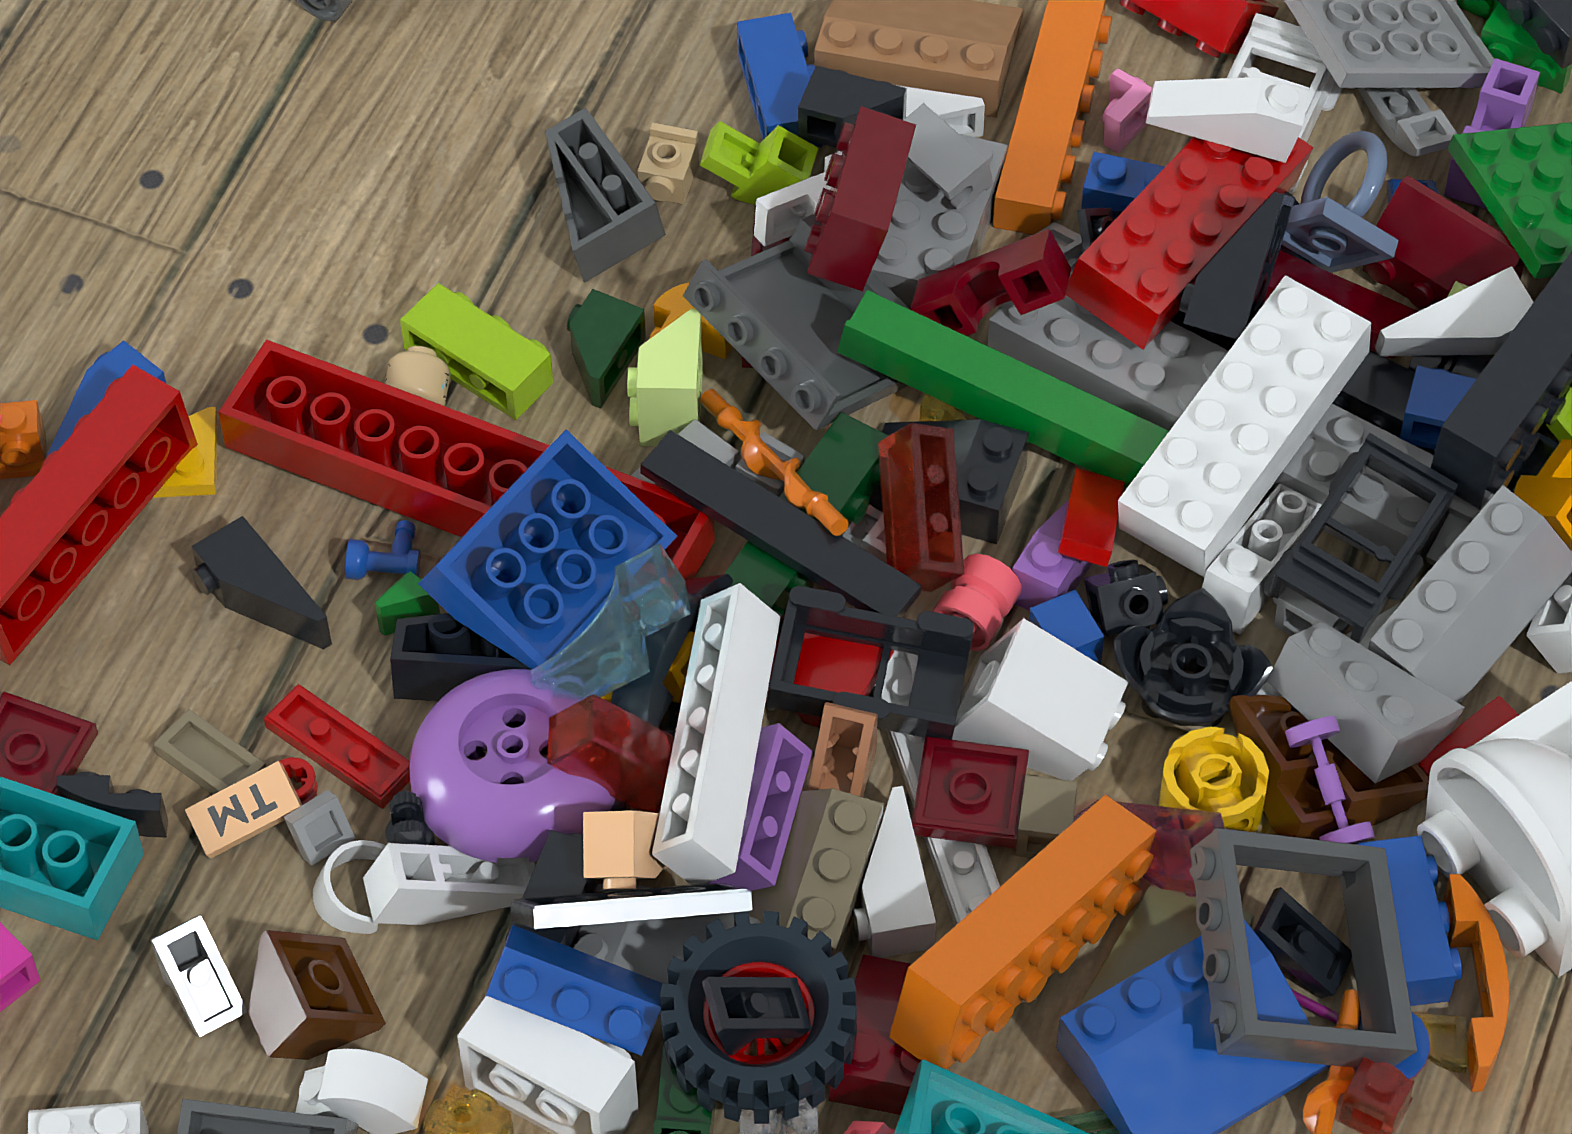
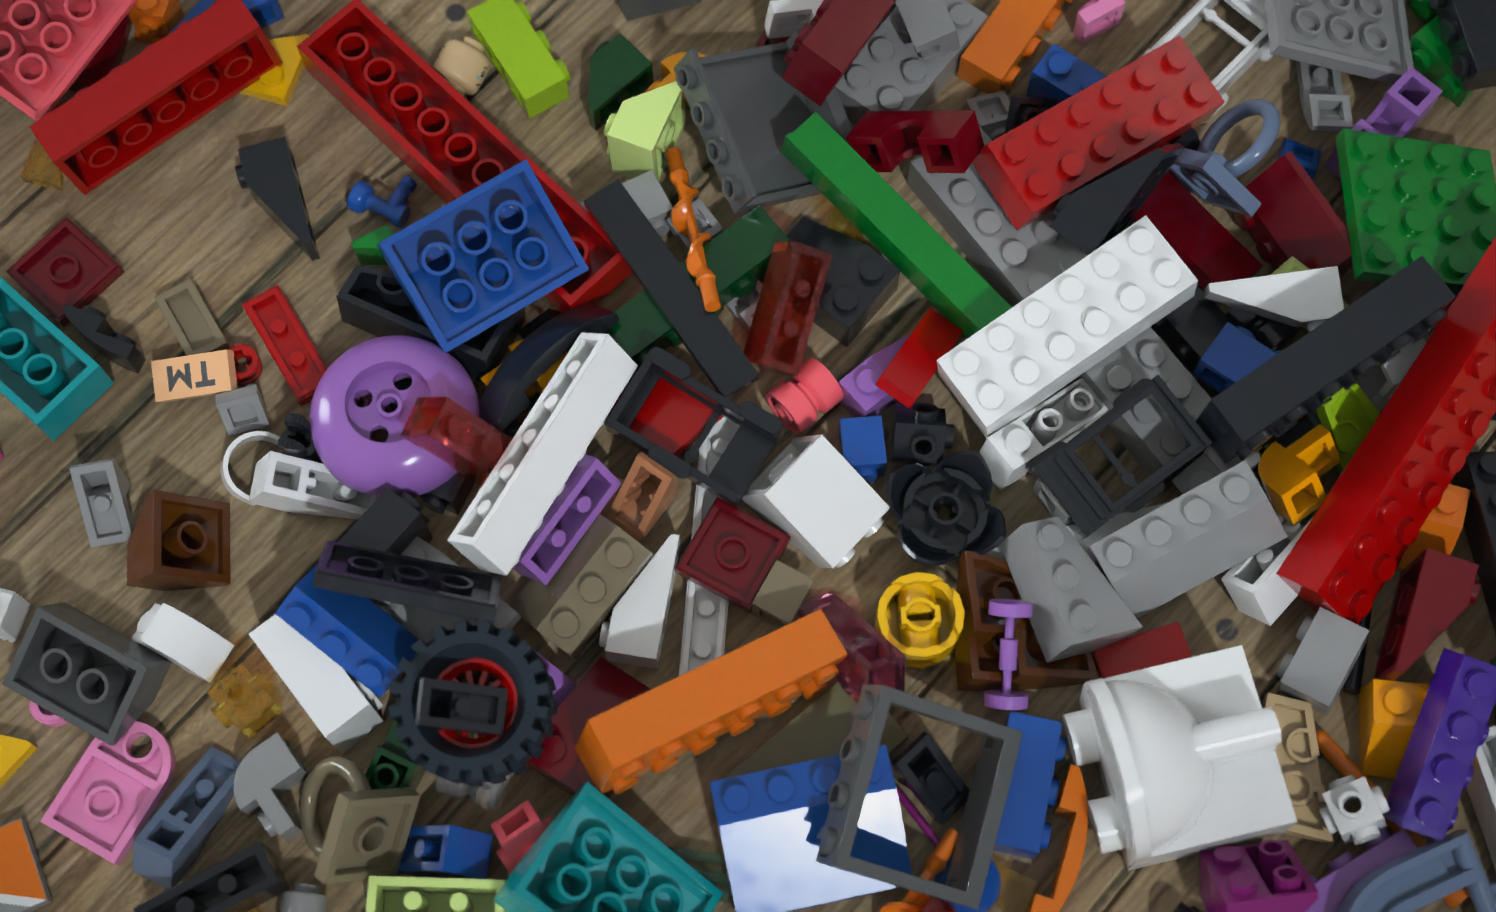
camera: 20 degrees right, 15 degrees up
clear light blue arch [531,543,691,702] -> none
light nougat slope [583,811,666,890] -> none
white slope [1146,77,1309,163] -> none

